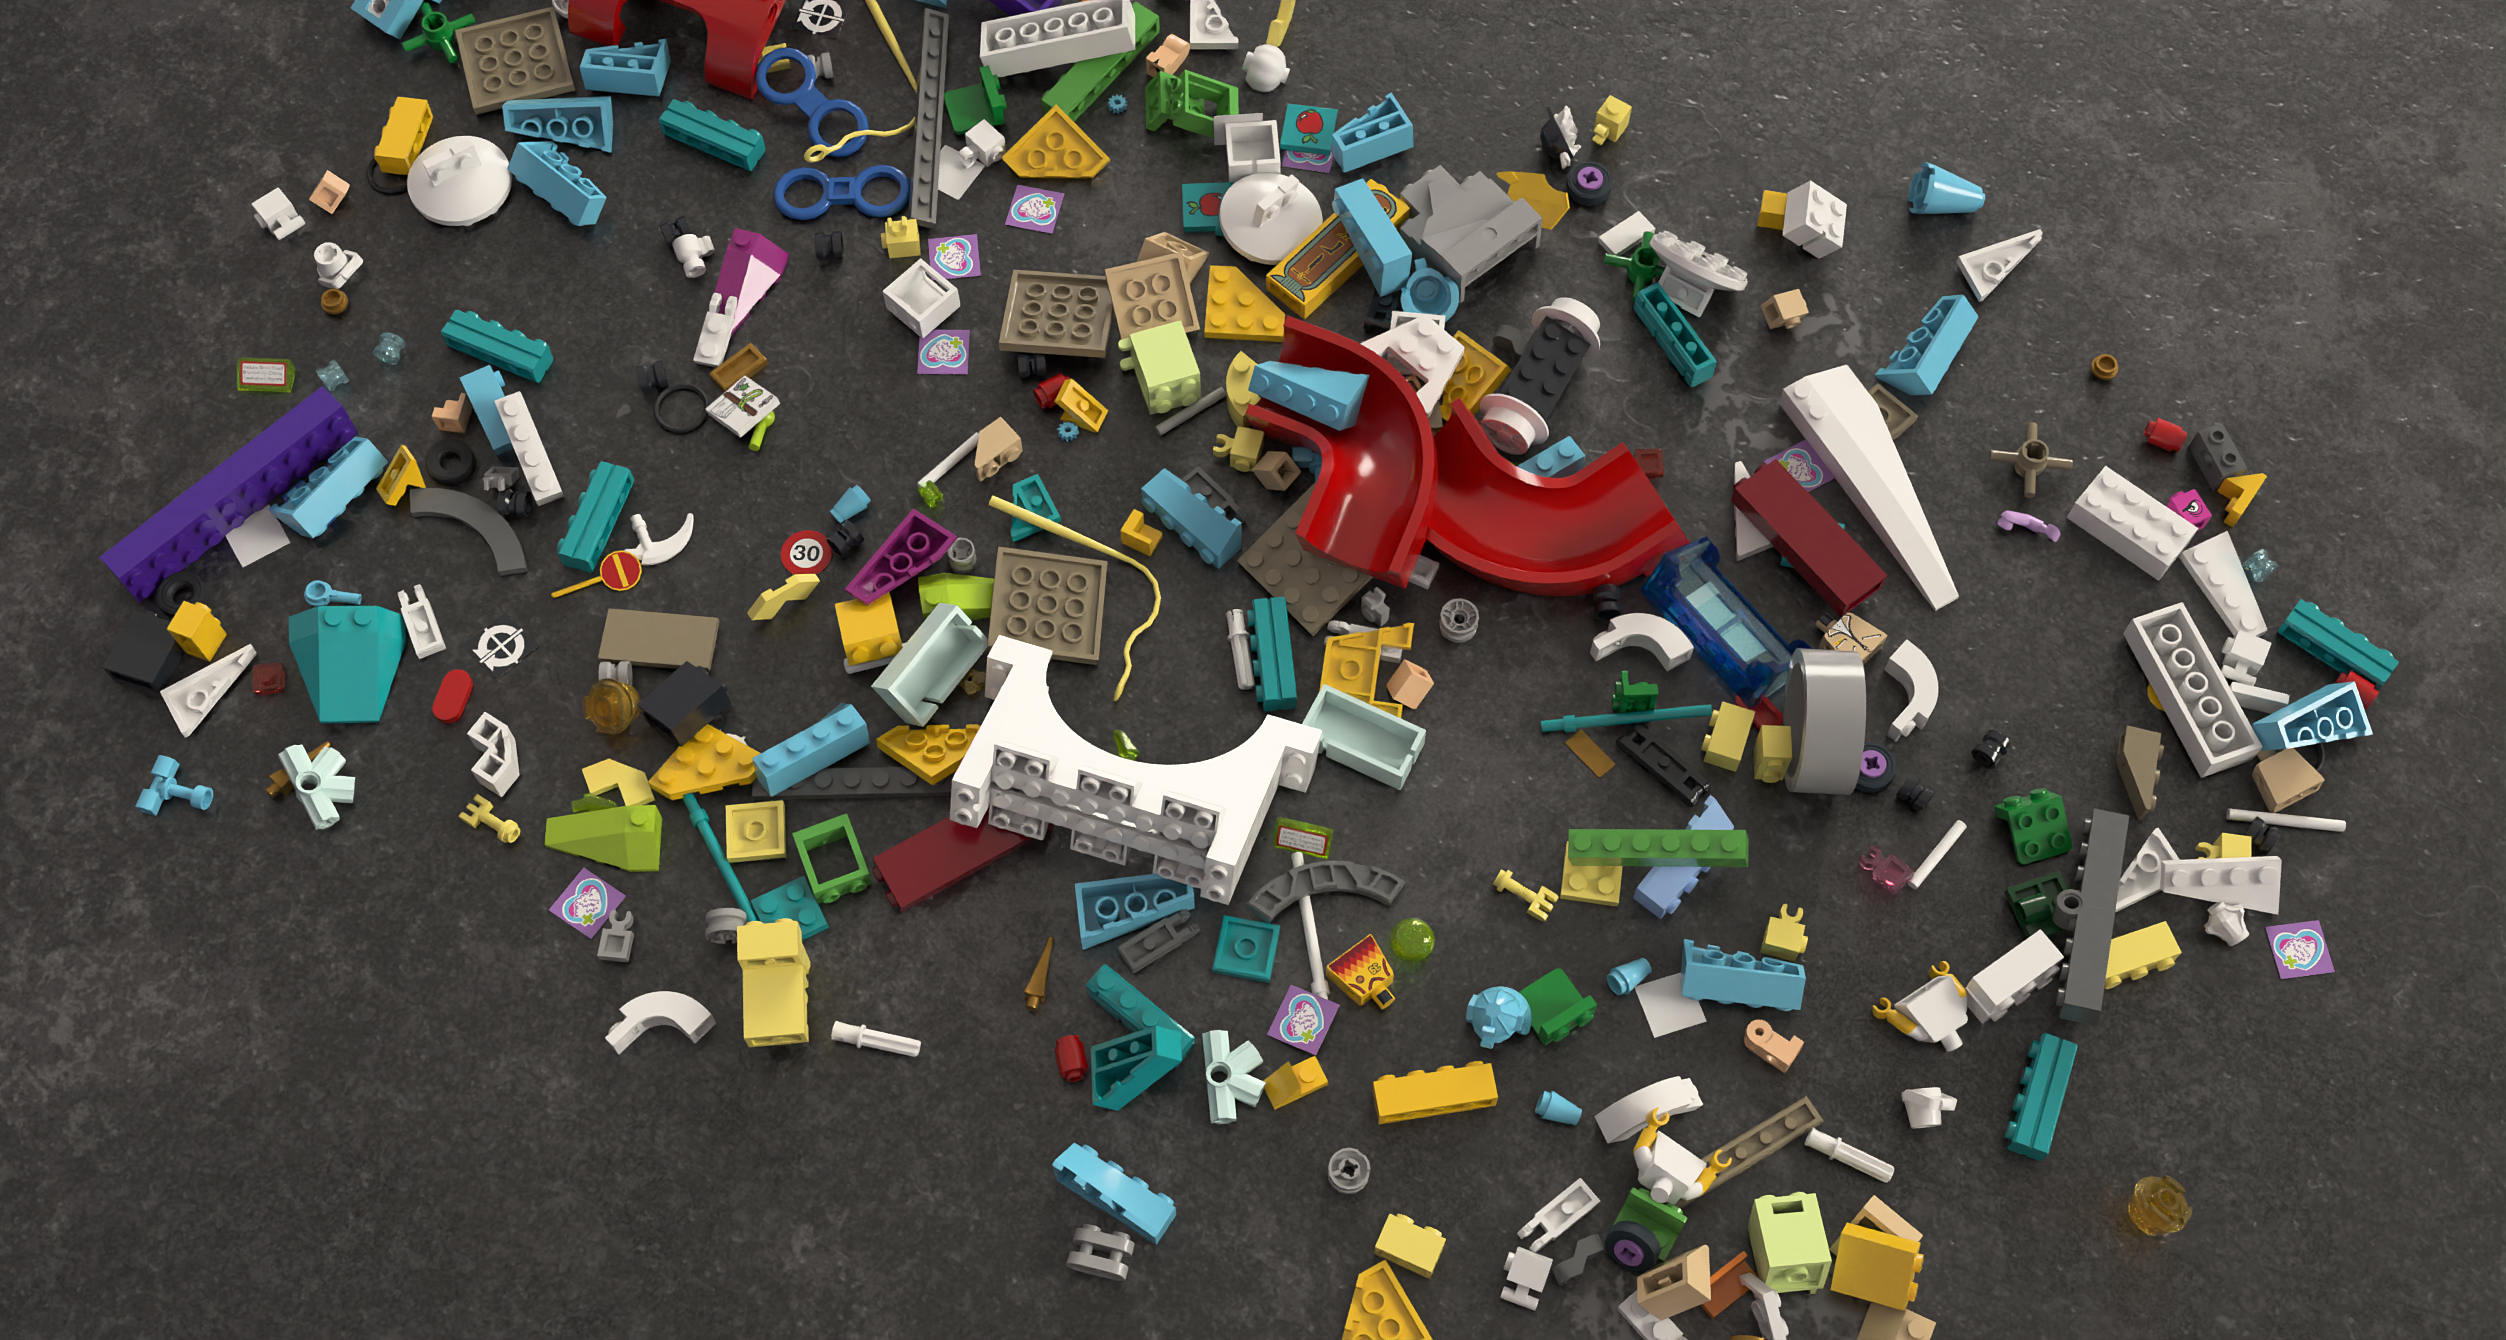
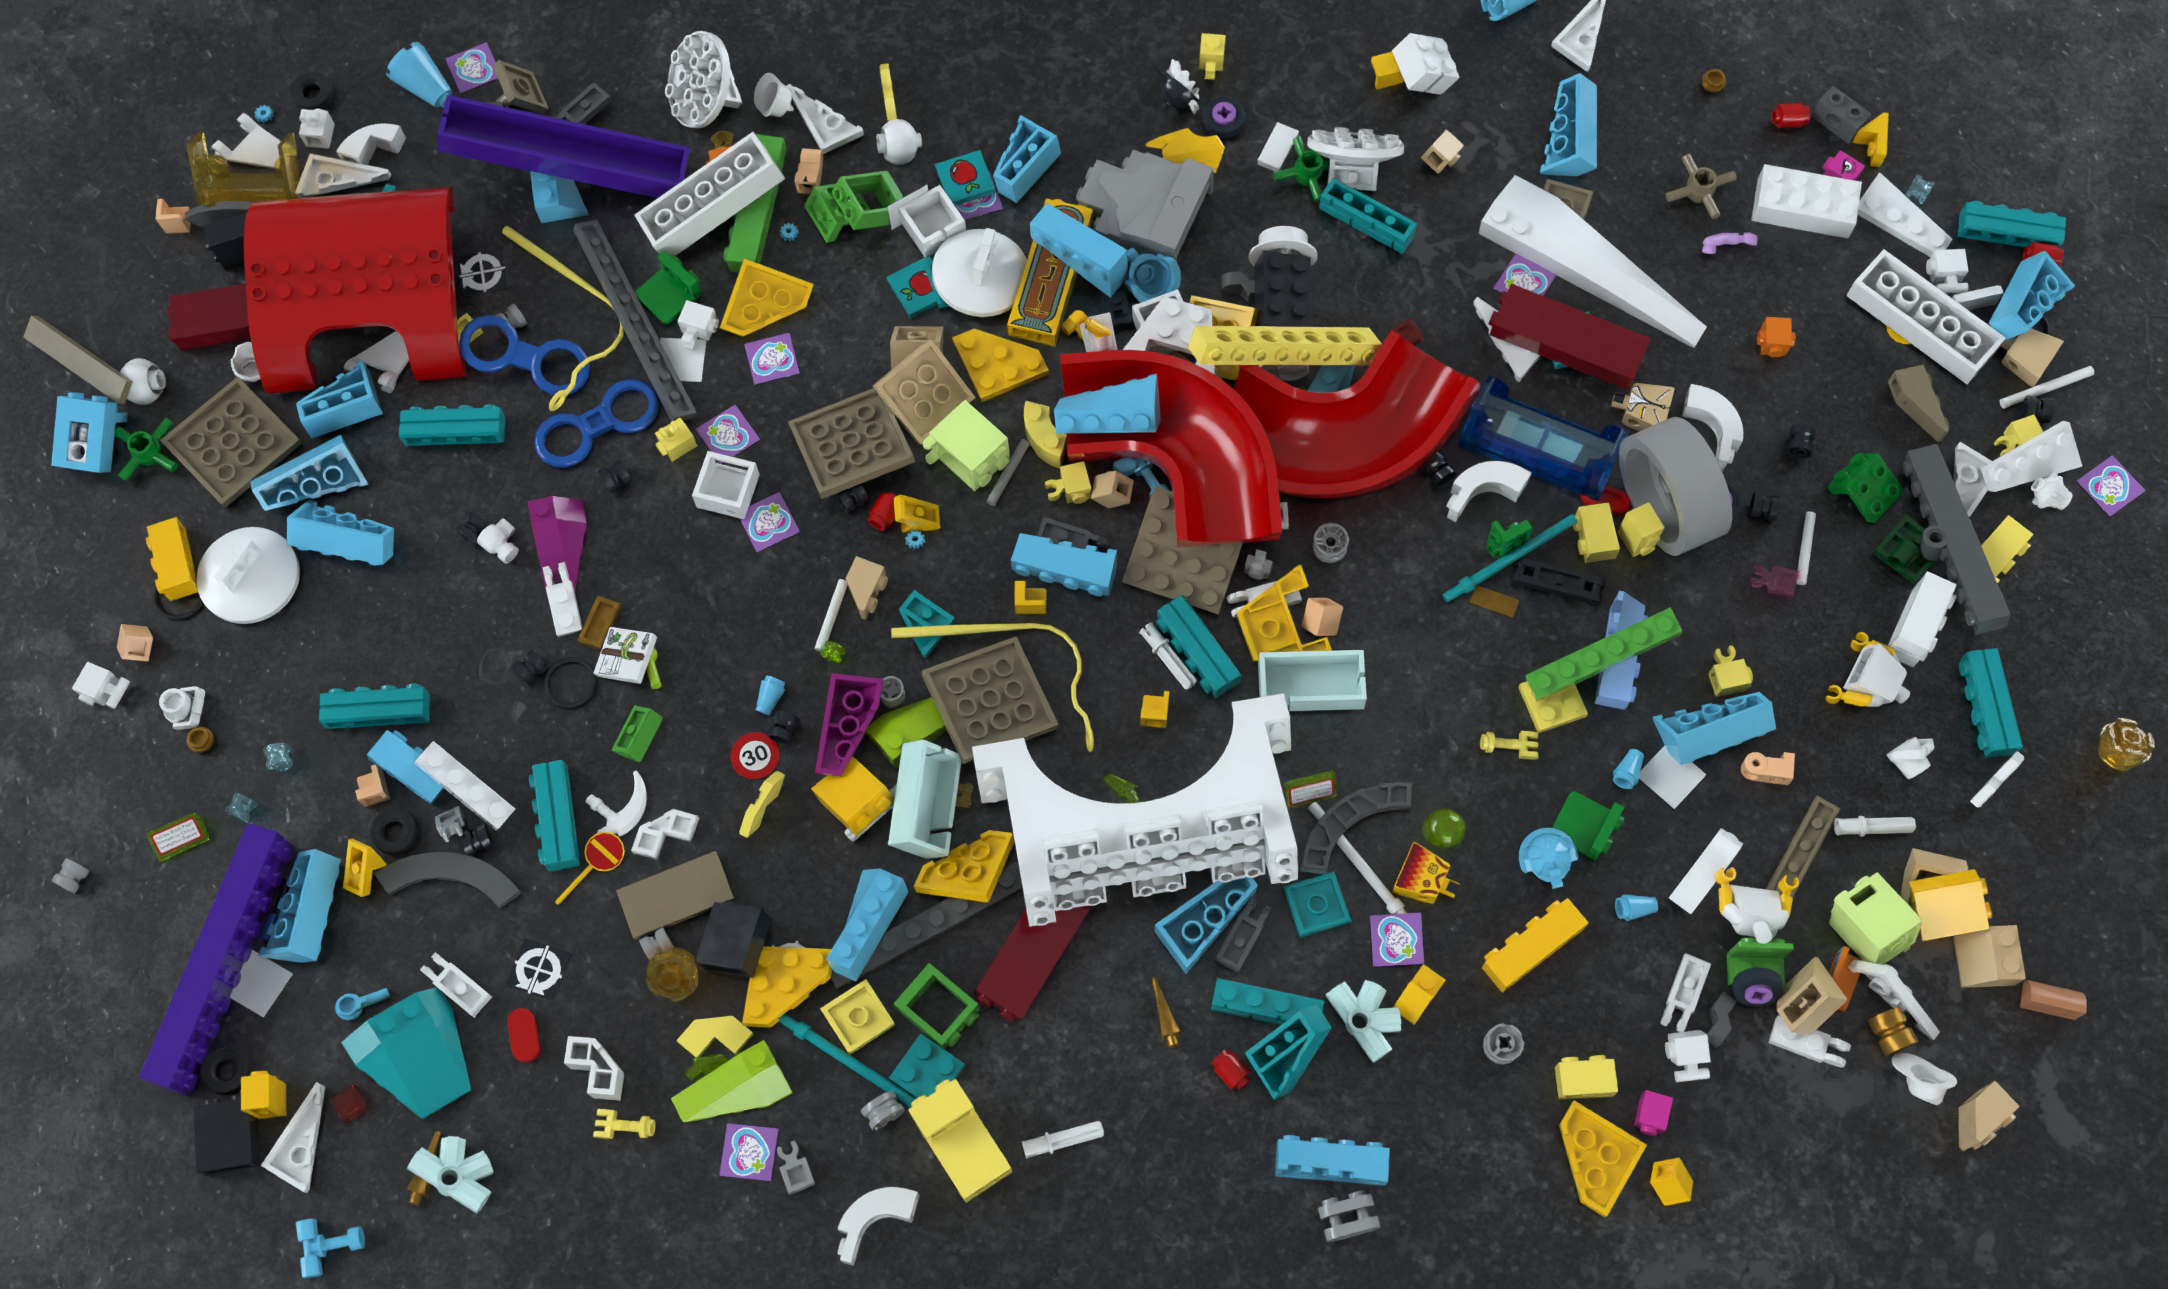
camera: 25 degrees left, 5 degrees up
none -> light grey wheel [51,858,89,894]
none -> white flag [344,331,409,394]
none -> bright green slope [611,705,663,762]
none -> white tile [631,809,699,860]
none -> torso [1061,310,1117,352]
none -> yellow panel [1140,691,1169,728]
none -> light yellow brick [1188,326,1382,365]
none -> dark pink brick [1634,1090,1673,1136]
none -> orange brick [1757,317,1795,358]
none -> white tile [1970,751,2024,808]

